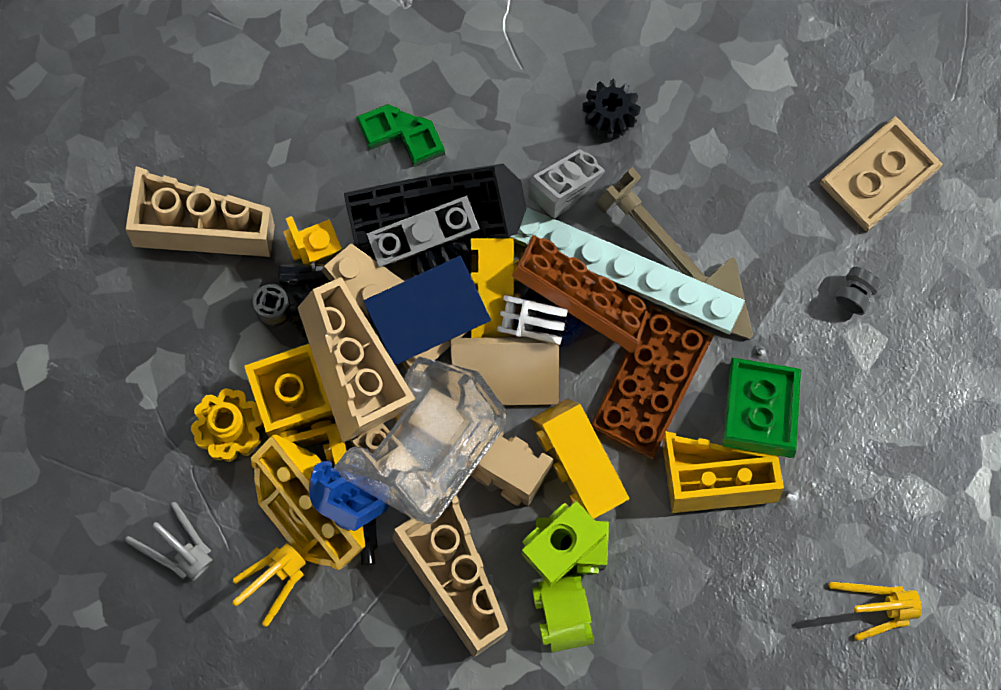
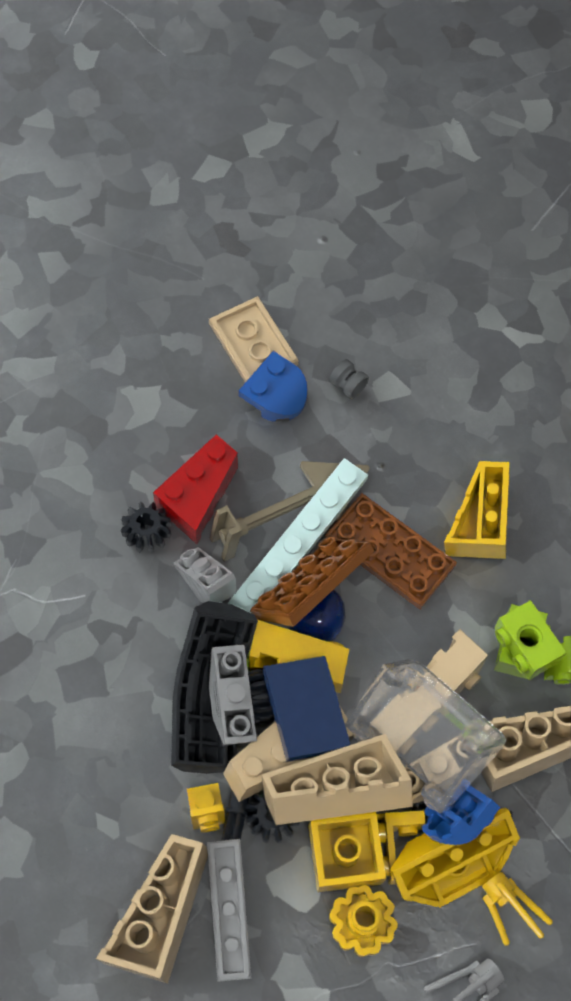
camera: 80 degrees left, 10 degrees down
dark grey wheel [253,284,291,327] -> none
green tile [356,104,445,167] -> none
tan tile [451,337,559,406] -> none
white arm [497,295,568,345] -> none
yellow wedge [530,399,630,519] -> none
green tile [722,357,801,458] -> none
none -> red wedge [153,434,238,544]
none -> light grey tile [207,839,251,982]
none -> blue slope [238,351,307,422]

